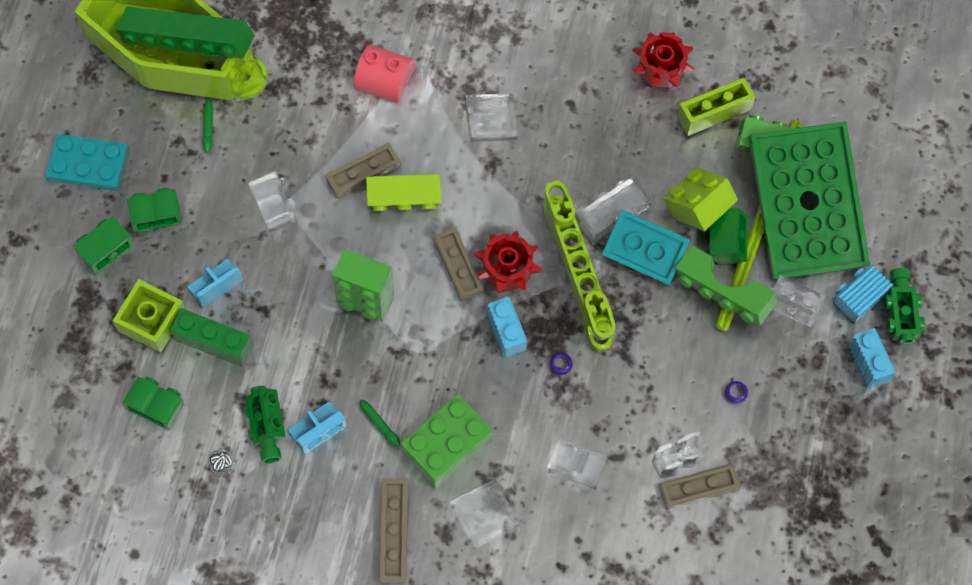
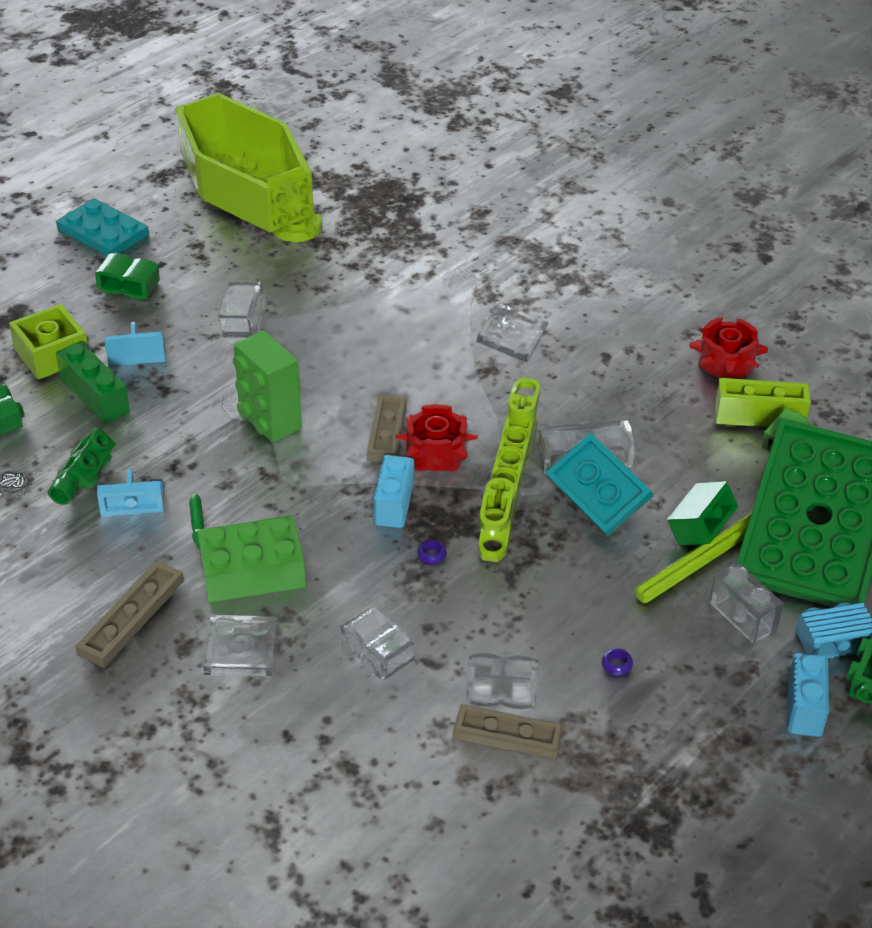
camera: 30 degrees right, 25 degrees down
green brick [73,216,135,275] -> none
green brick [115,7,255,59] -> none
green piece [202,100,213,153] -> none
dark tan plate [325,143,401,198] -> none
coral brick [354,45,417,103] -> none
lime brick [366,174,441,211] -> none
lime brick [663,167,738,231] -> none
bright green arch [675,245,777,326] -> none

